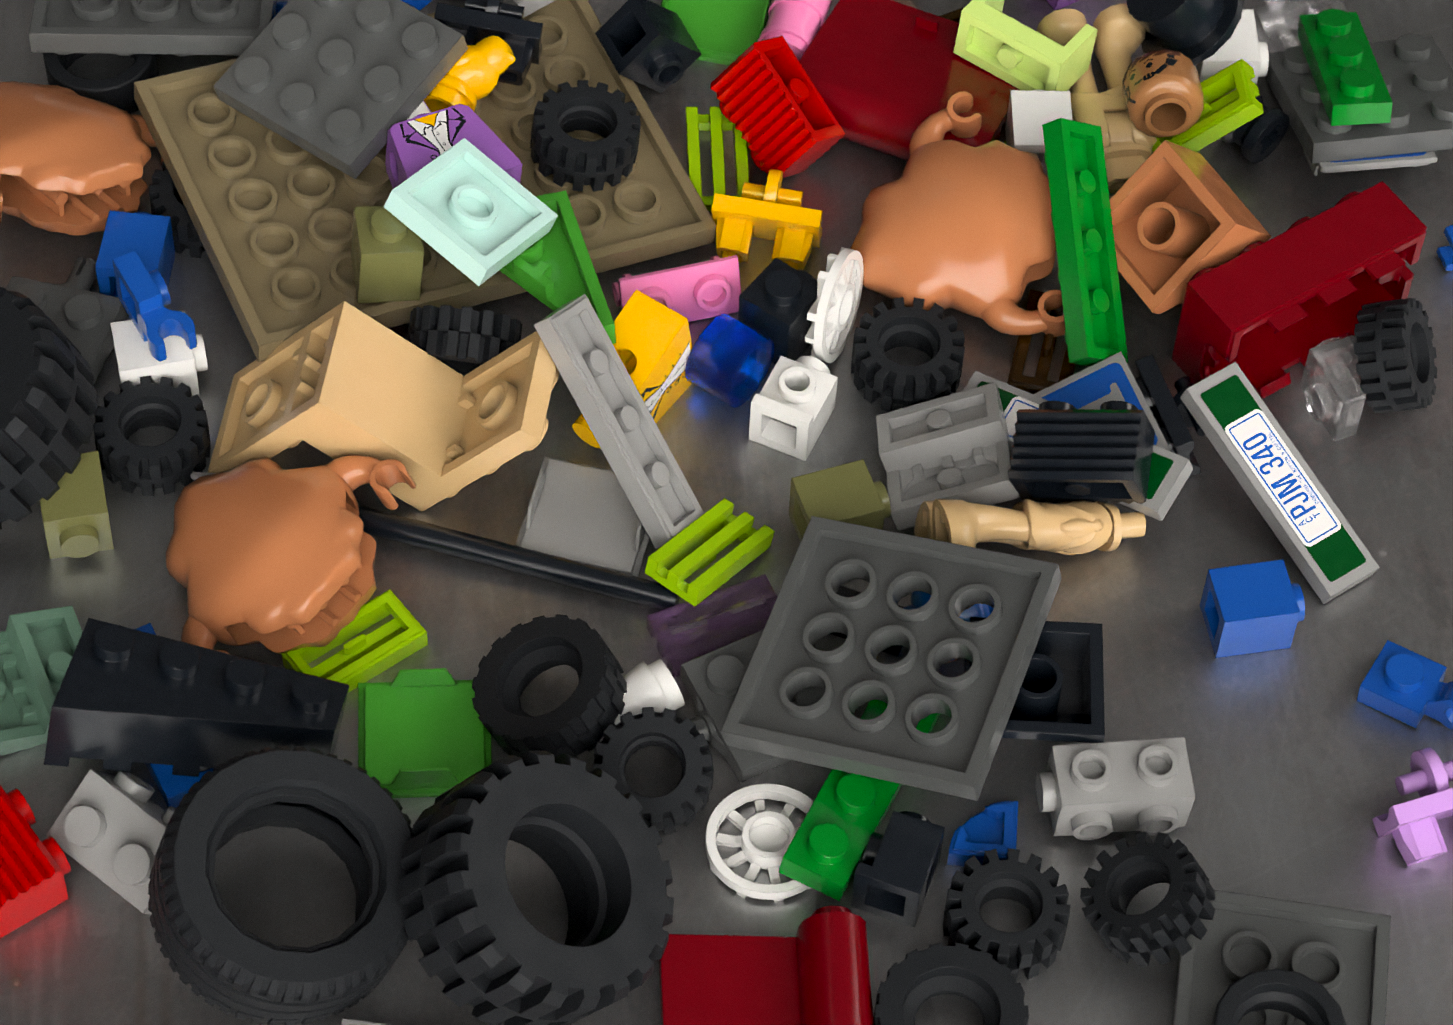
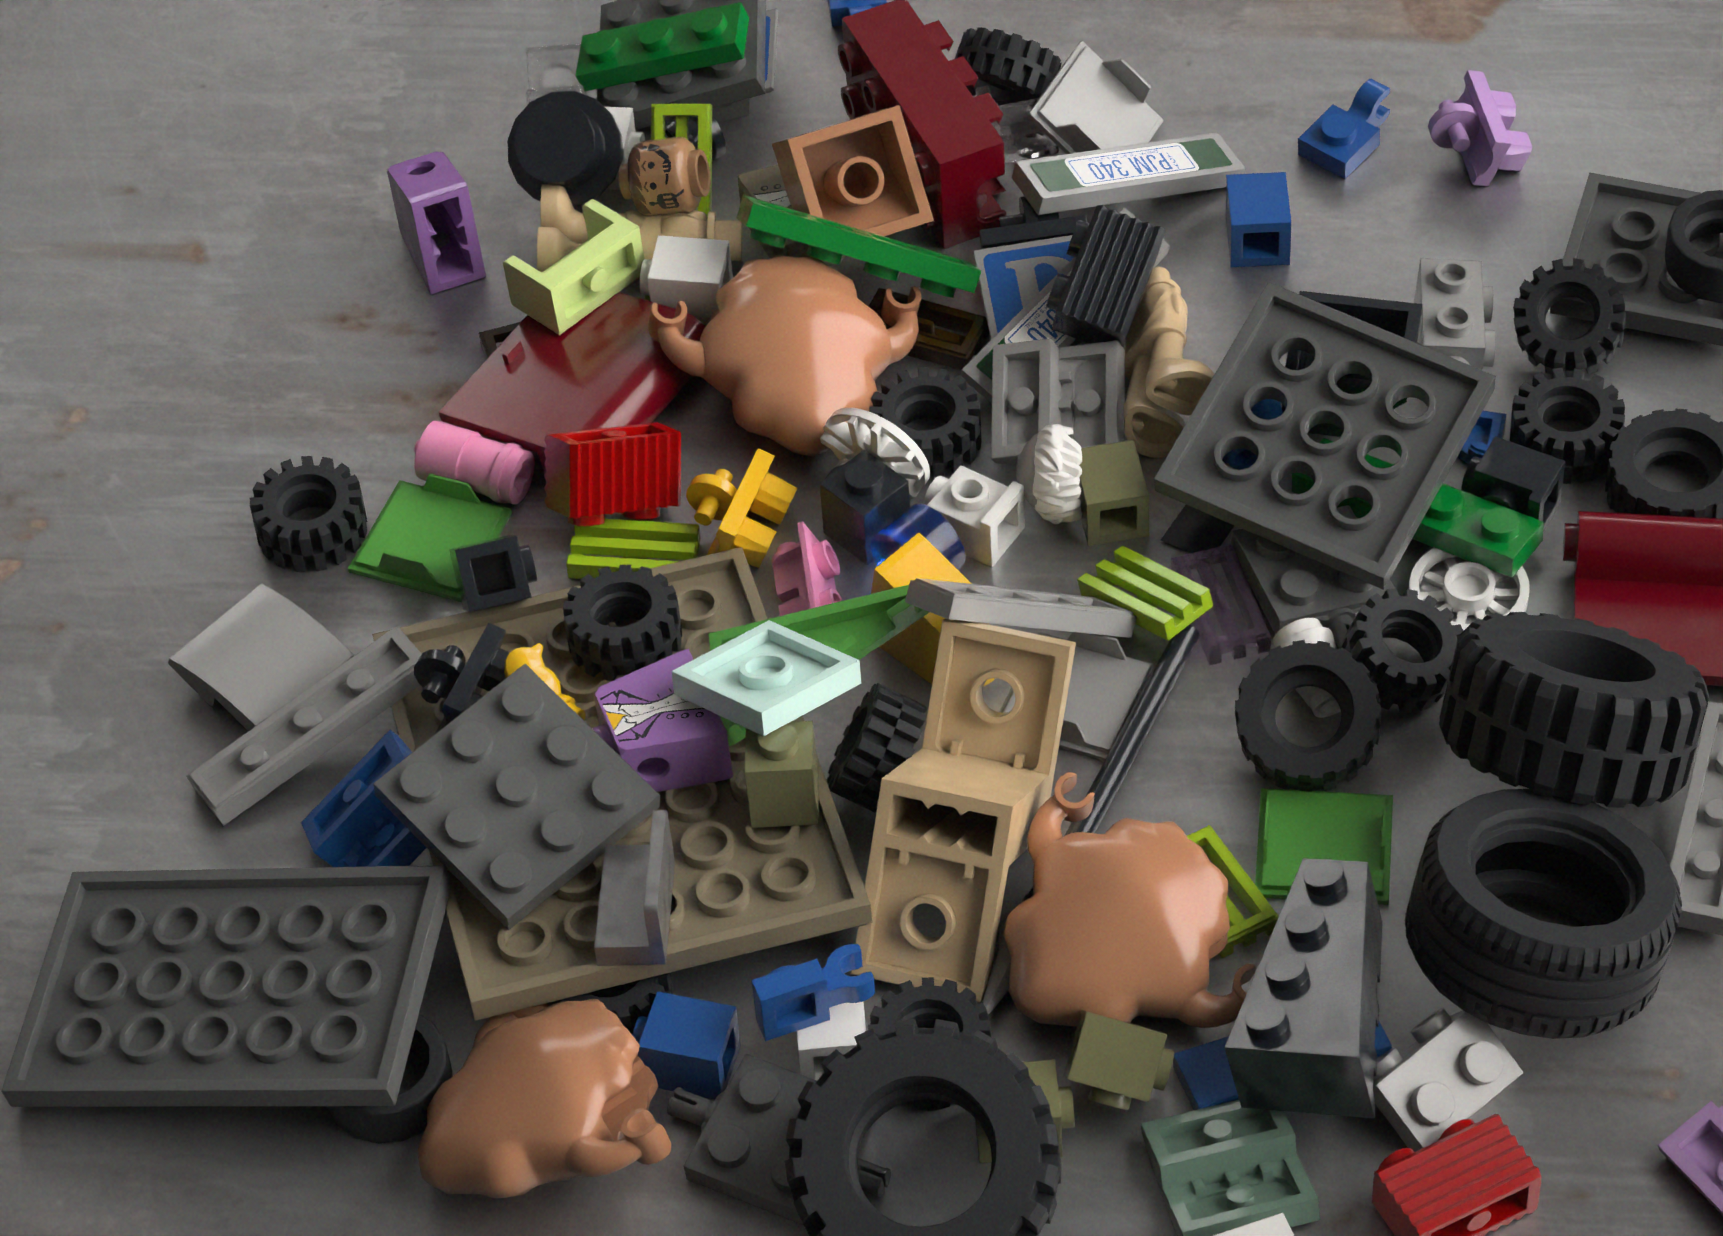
camera: 75 degrees left, 5 degrees down
none -> flat silver panel [594,810,675,966]
none -> white hair [1016,424,1082,524]
none -> piece [1027,41,1164,154]
none -> olive brick [1063,1010,1174,1110]

